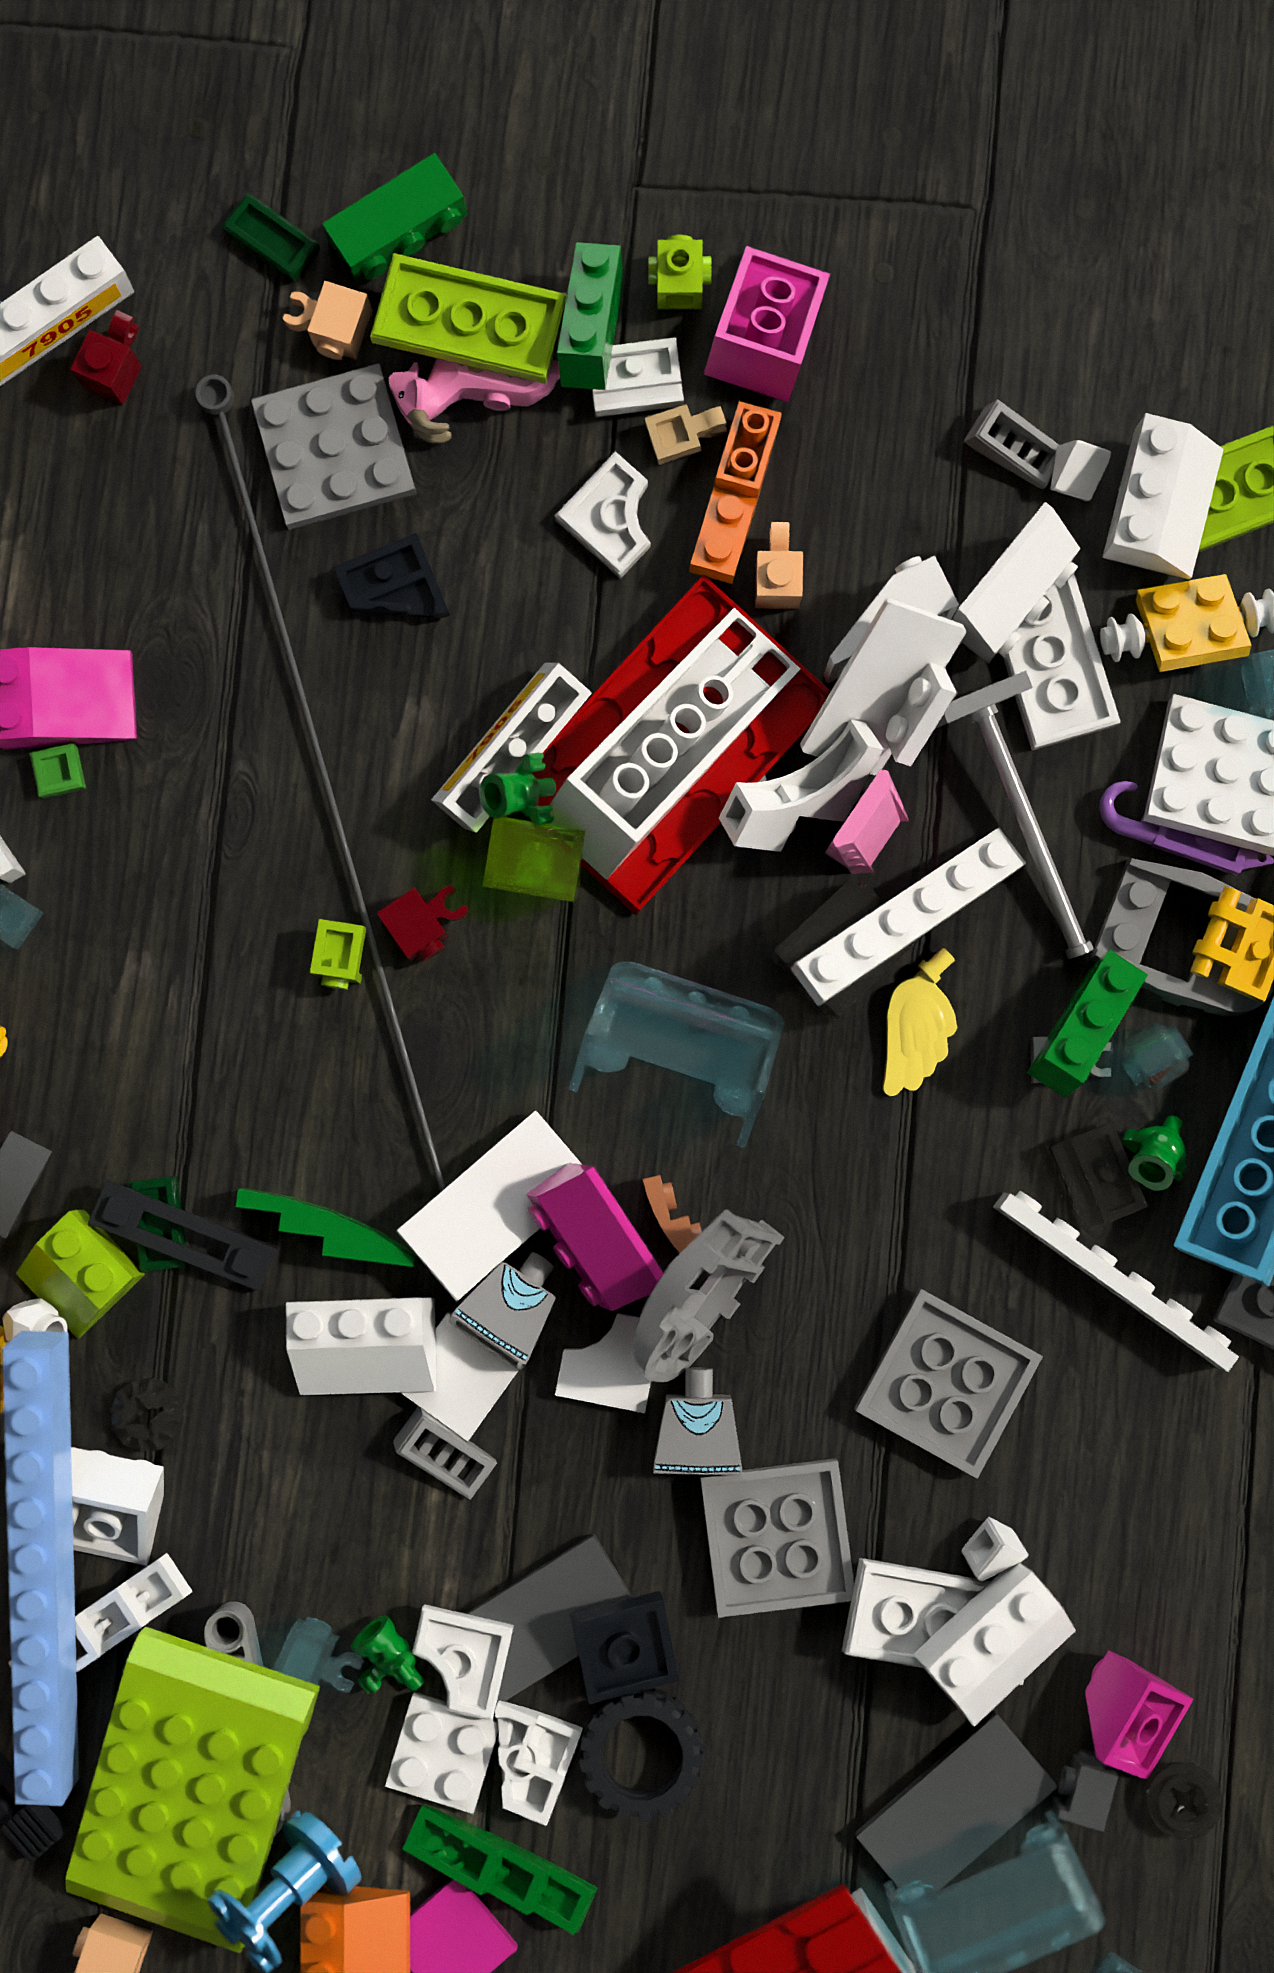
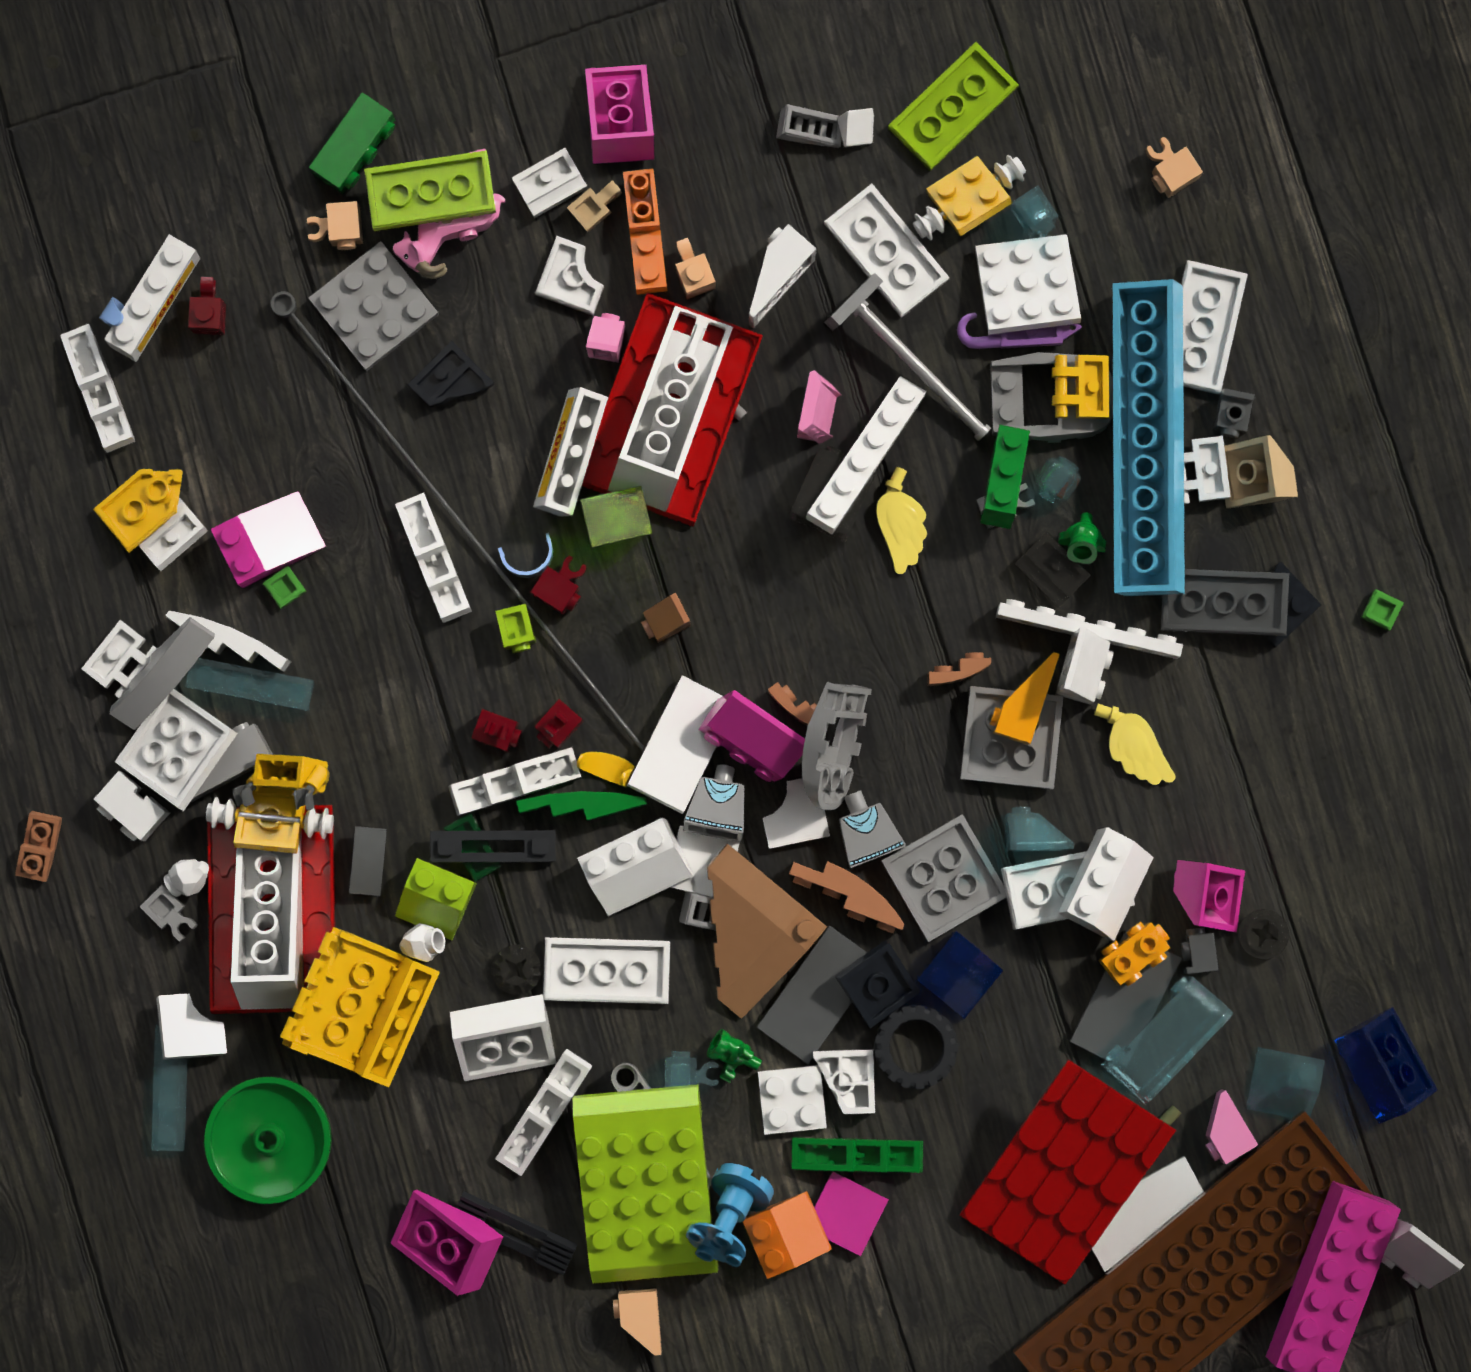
camera: 30 degrees left, 0 degrees up
light blue brick [3,1331,79,1806] -> none
dark green tile [222,193,320,283] -> none
white tile [412,1604,514,1721] -> none
green piece [479,752,556,825] -> none
green brick [557,242,623,390] -> none
clear light blue windscreen [568,961,784,1149] -> none
lime brick [649,235,711,309] -> none
white arch [719,720,883,852] -> none
white bracket [800,598,966,775] -> none
white slope [952,502,1080,664] -> none
white slope [961,1517,1028,1582] -> none
white slope [1102,413,1223,580] -> none
none -> white slope [395,493,472,623]
none -> white slope [448,747,581,816]
none -> dark red brick [471,709,522,753]
none -> light blue helmet [498,533,553,578]
none -> dark red brick [534,699,584,749]
none -> white tile [543,937,670,1004]
none -> yellow helmet [577,752,634,787]
none -> bright pink slope [586,313,625,363]
none -> nougat slope [641,593,691,643]
none -> medium nougat slope [707,844,827,1019]
none -> nougat slope [789,861,904,934]
none -> clear blue slope [916,931,1003,1019]
none -> nougat slope [927,652,991,686]
none -> light orange slope [990,652,1060,745]
none -> clear light blue slope [1005,807,1074,852]
none -> white slope [1055,627,1114,705]
none -> light yellow animal [1094,703,1175,785]
none -> light orange brick [1098,921,1170,987]

